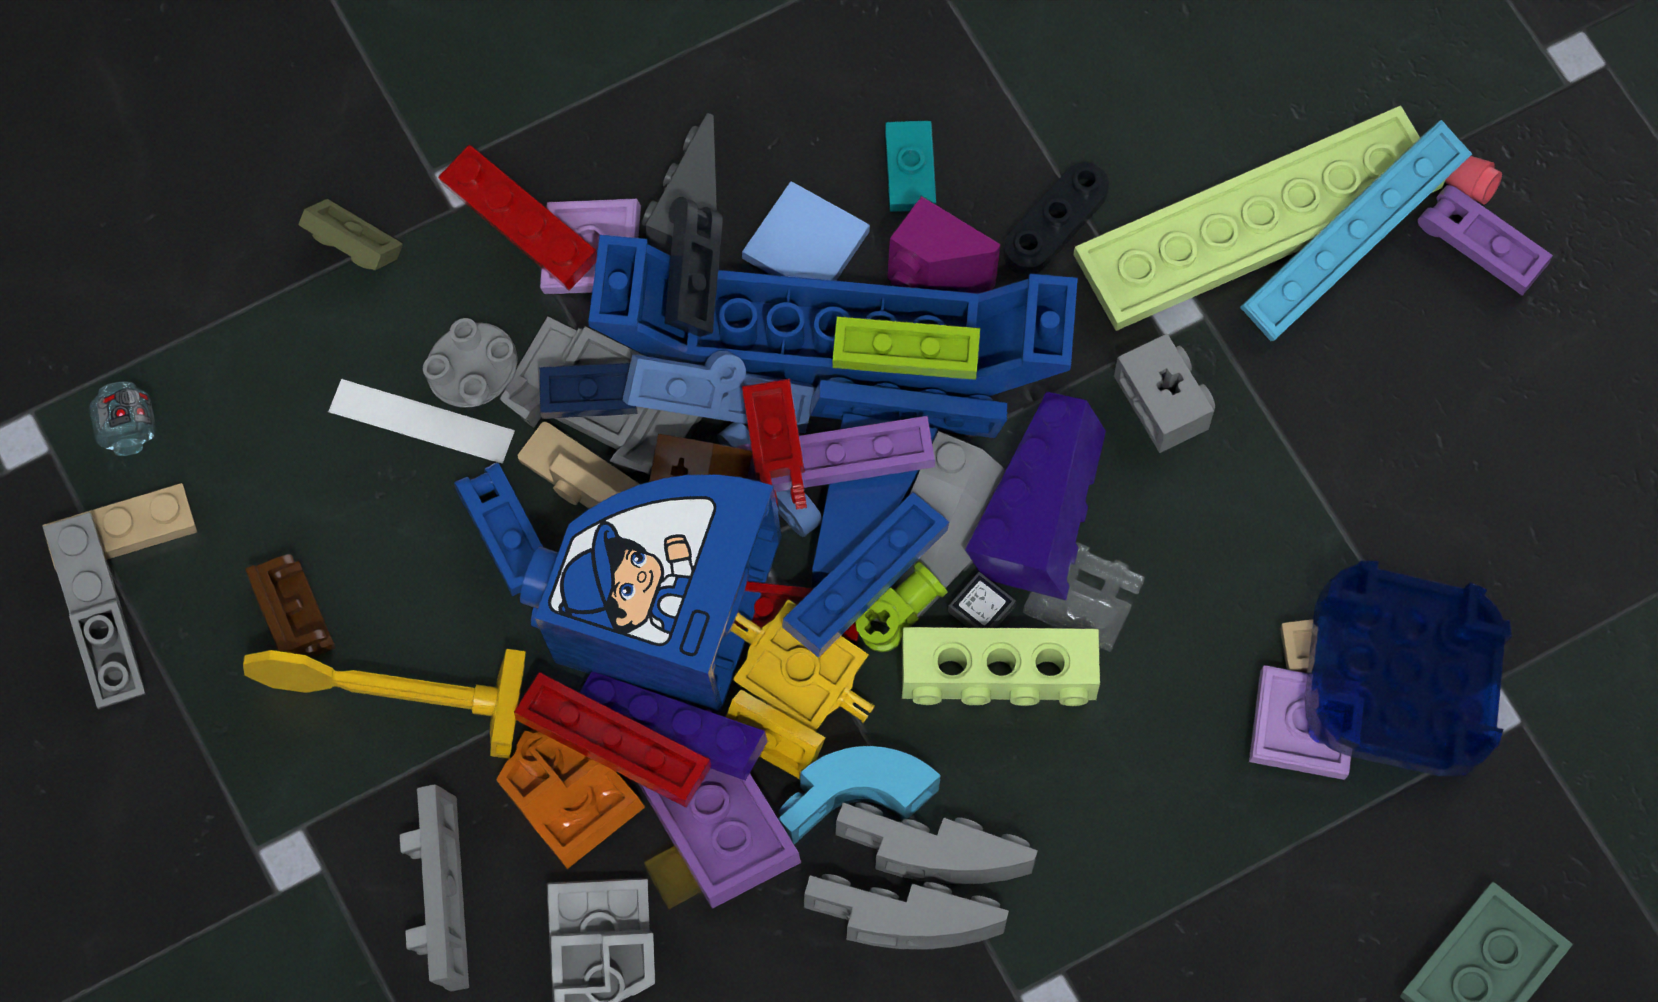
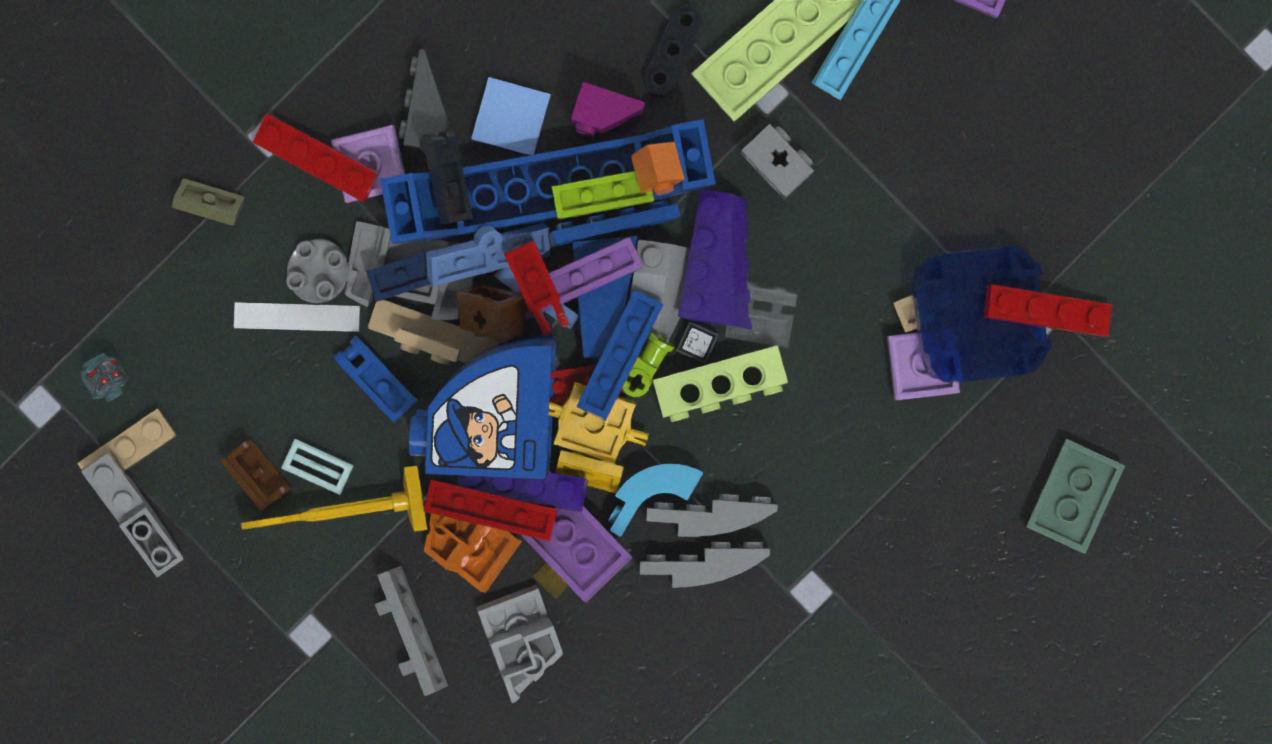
camera: 10 degrees left, 20 degrees up
teal plate [885,121,936,212] -> none
none -> light aqua tile [281,439,354,495]
none -> orange brick [631,142,685,195]
none -> red plate [983,285,1112,337]

